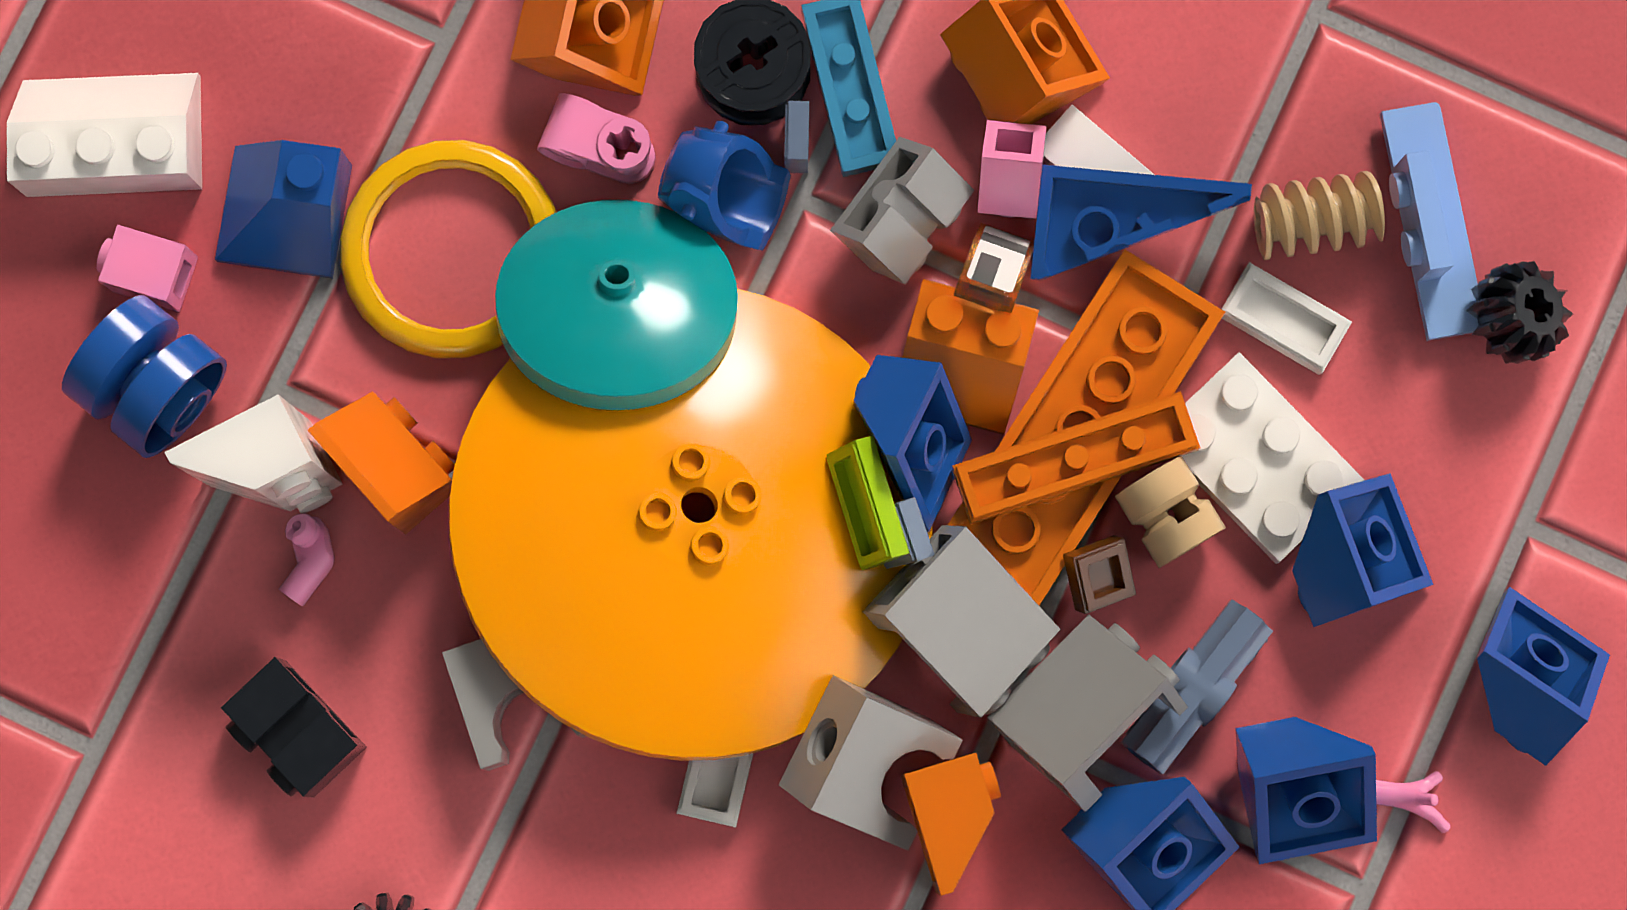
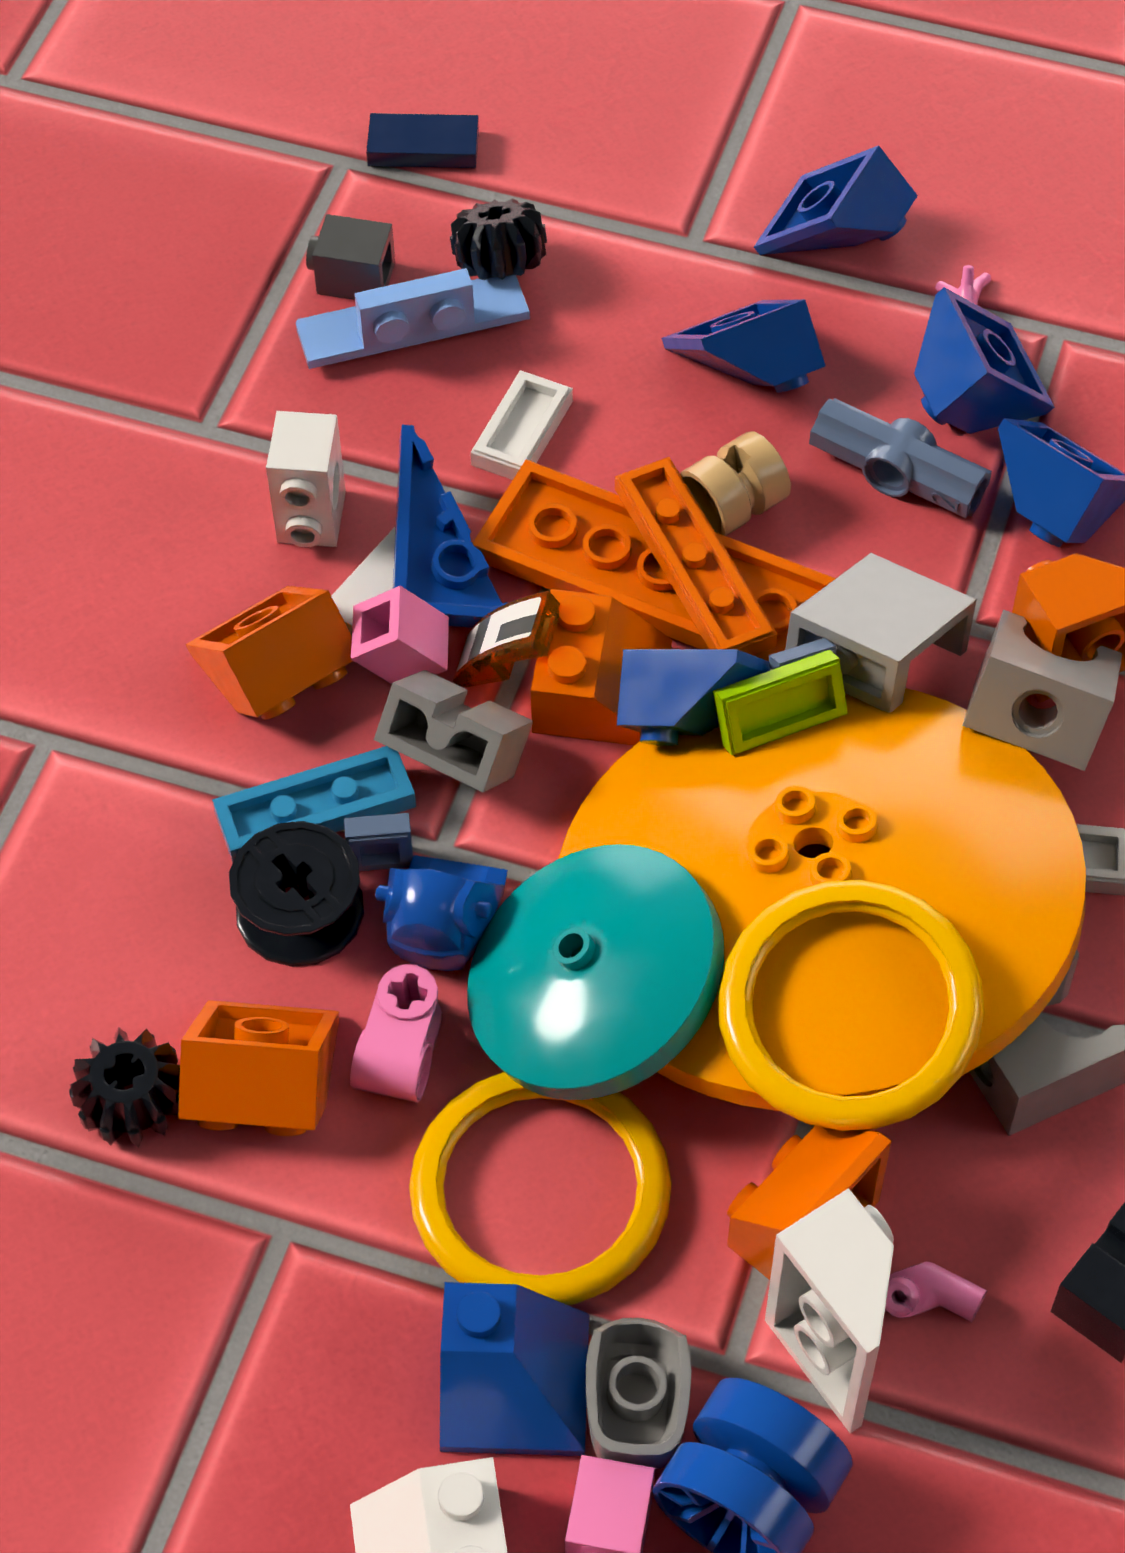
camera: 95 degrees left, 25 degrees down
light grey panel [987,615,1188,812] -> none
reddish brown tile [1063,535,1136,614] -> none
white plate [1174,352,1364,564] -> none
tan piece [1254,171,1385,260] -> none
none -> white brick [266,411,346,547]
none -> dark grey brick [306,214,395,300]
none -> light grey piece [586,1318,692,1469]
none -> yellow wedge [718,880,985,1131]

